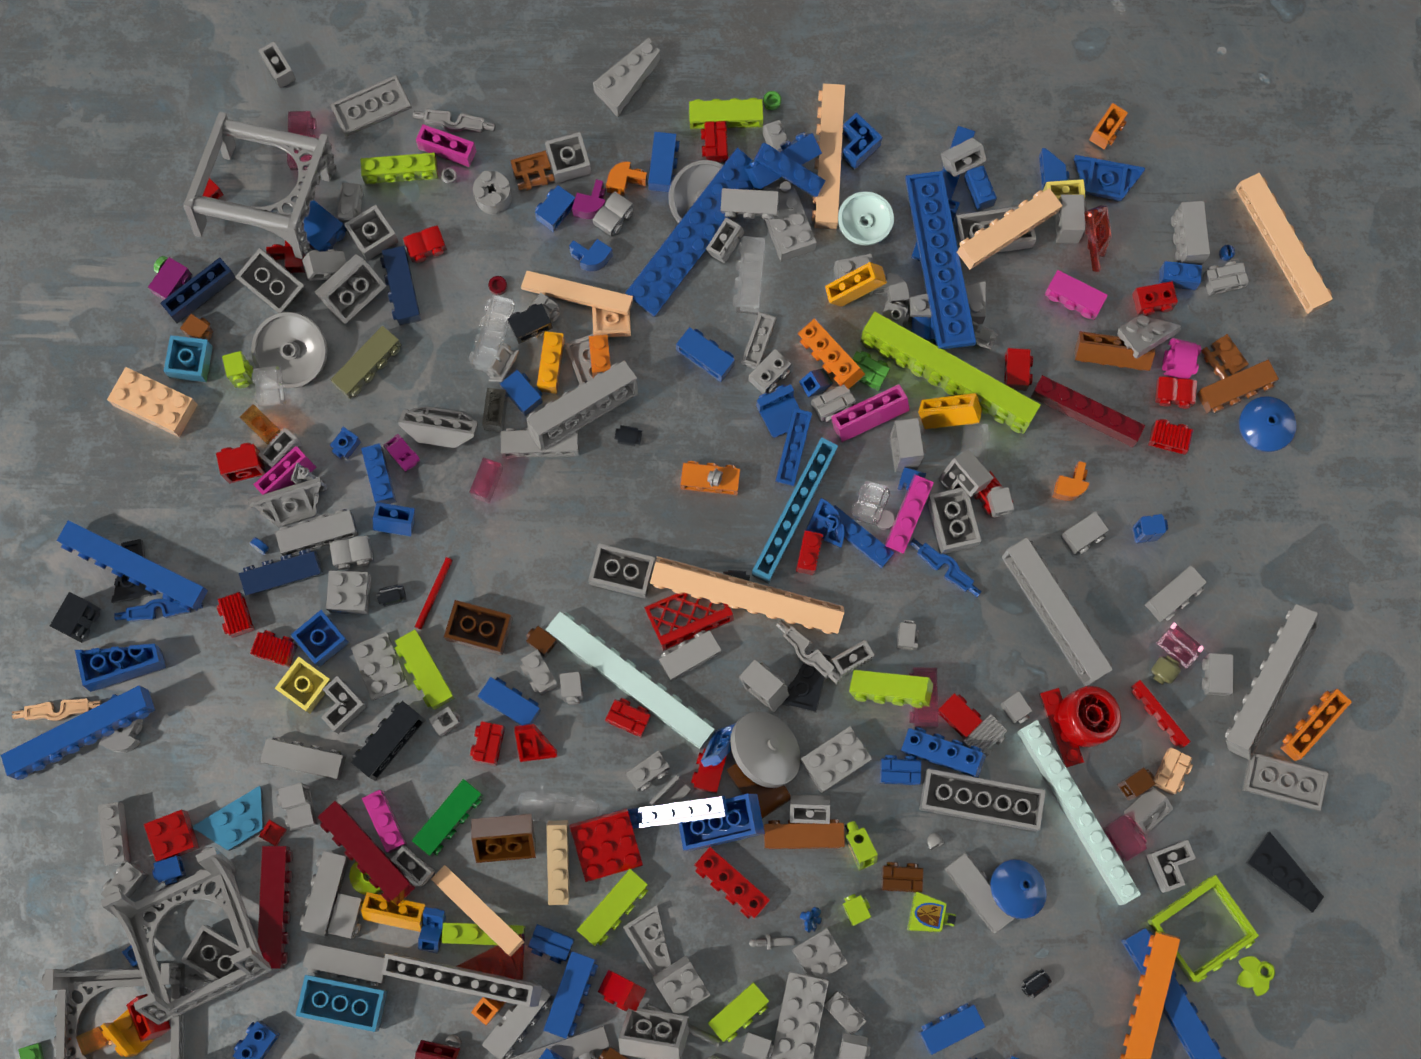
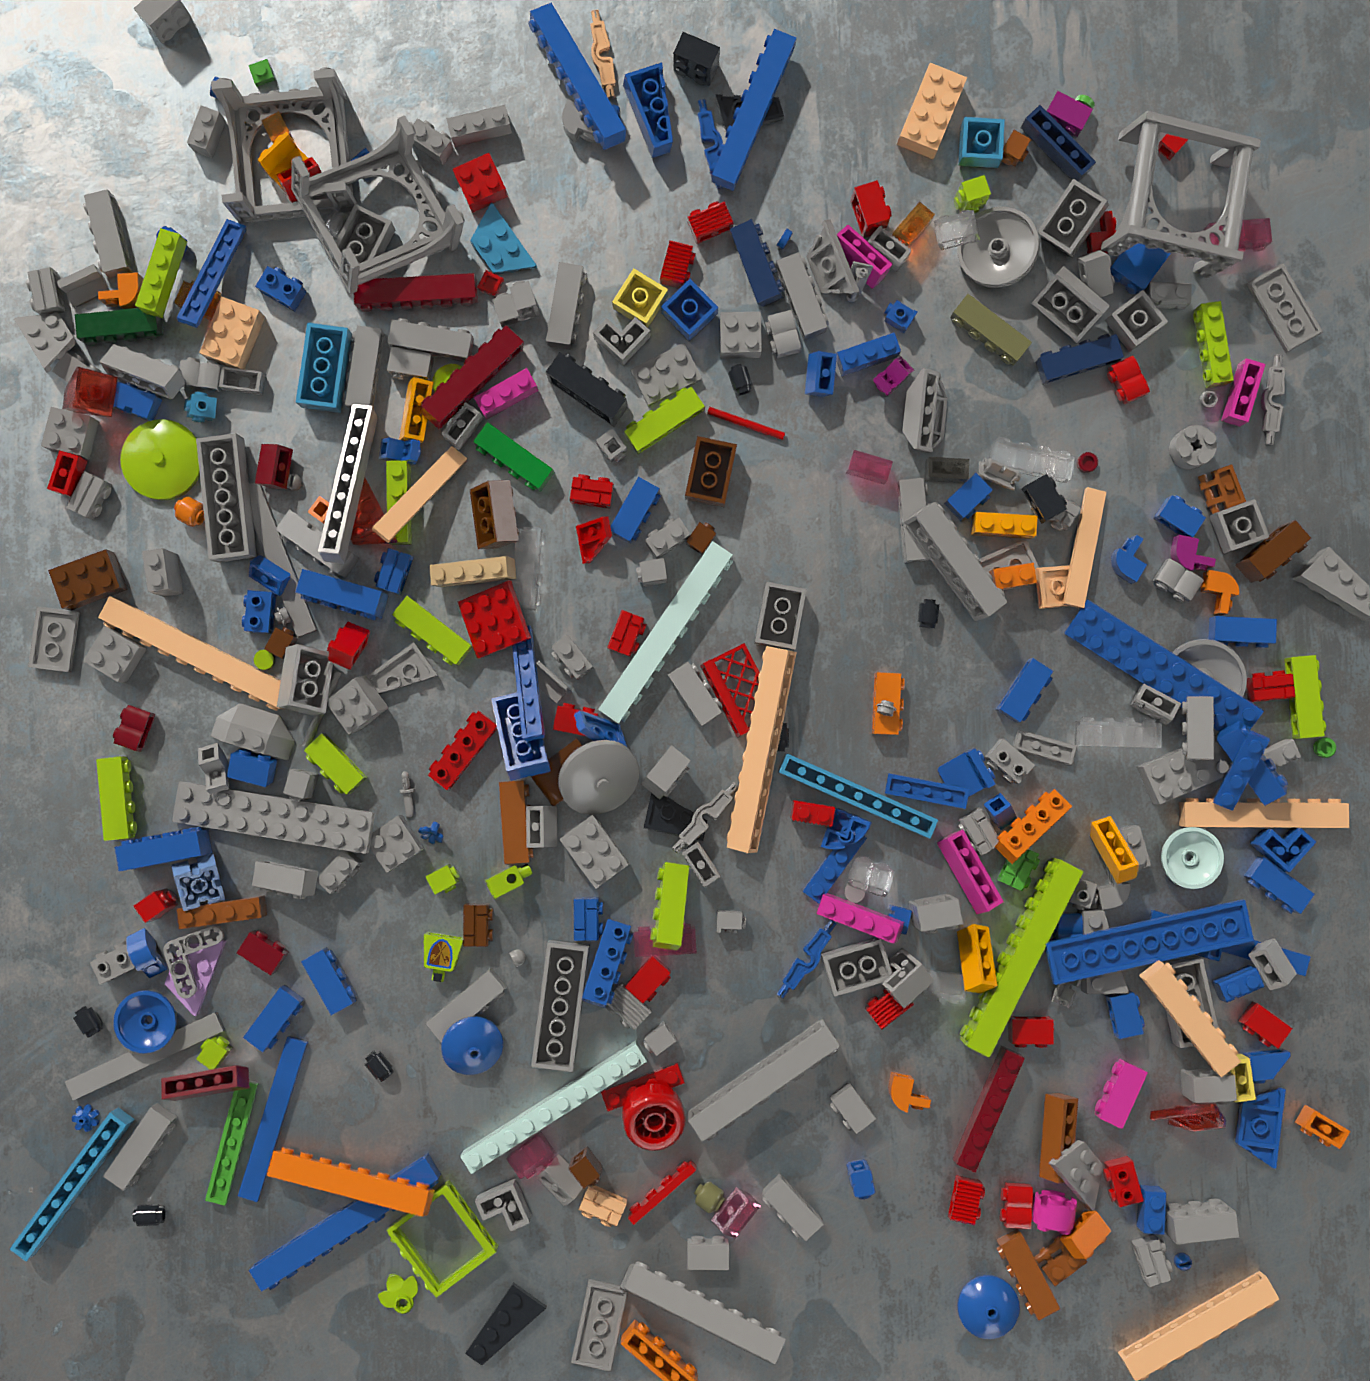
camera: 85 degrees right, 10 degrees up
blue brick [152,856,186,886] -> none
light grey brick [258,42,296,88] -> none
light grey brick [987,486,1014,518] -> none
none -> orange brick [1059,1211,1111,1259]
none -> blue brick [1105,990,1145,1039]
none -> reddish brown brick [1235,520,1311,583]
none -> red brick [1238,1001,1292,1049]
none -> blue brick [1244,856,1315,914]

